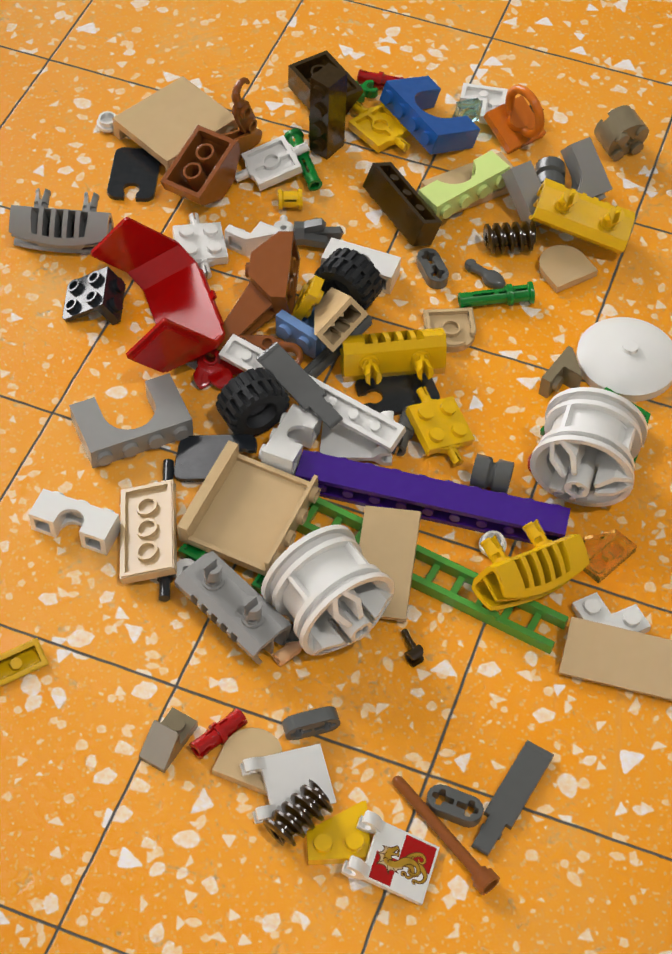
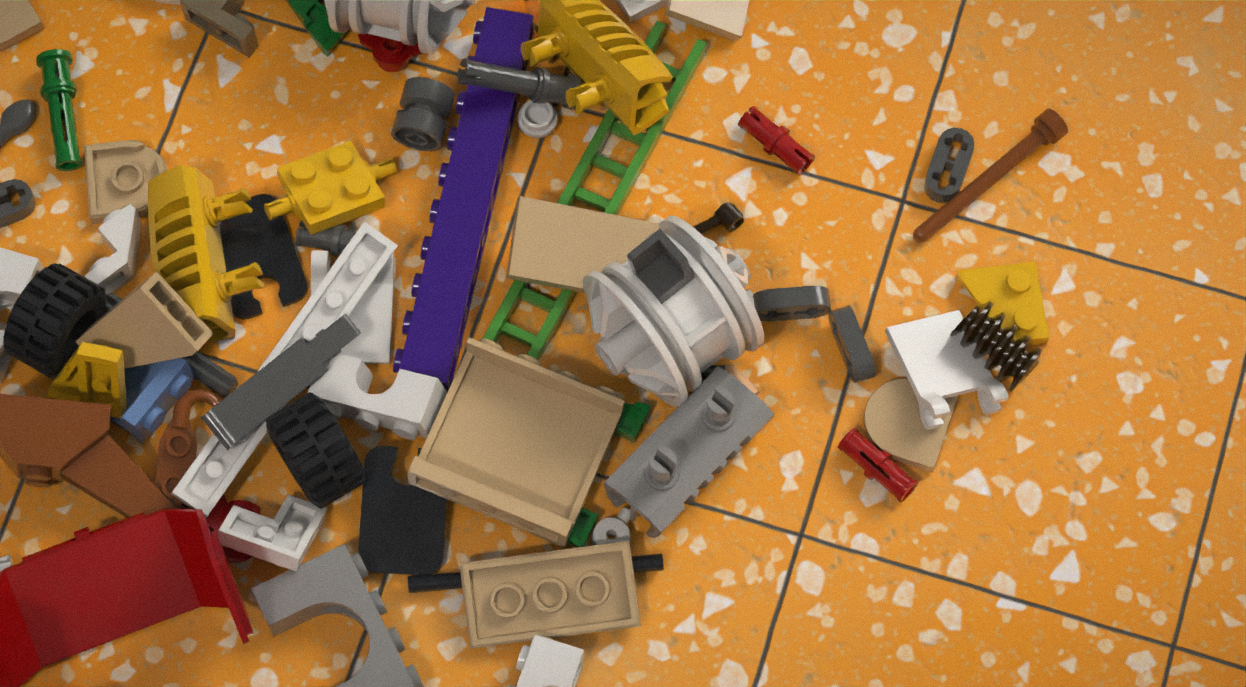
camera: 90 degrees left, 15 degrees up
dark tan slope [139,707,198,773] -> none
flag [341,810,440,906] -> none
dark grey piece [471,740,554,856] -> none
none -> white slope [84,203,142,295]
none -> white plate [218,495,327,571]
none -> dark grey pin [458,58,581,110]
none -> dark grey panel [627,229,694,304]
none -> red pin [738,106,815,176]
none -> dark grey beam [753,286,831,322]

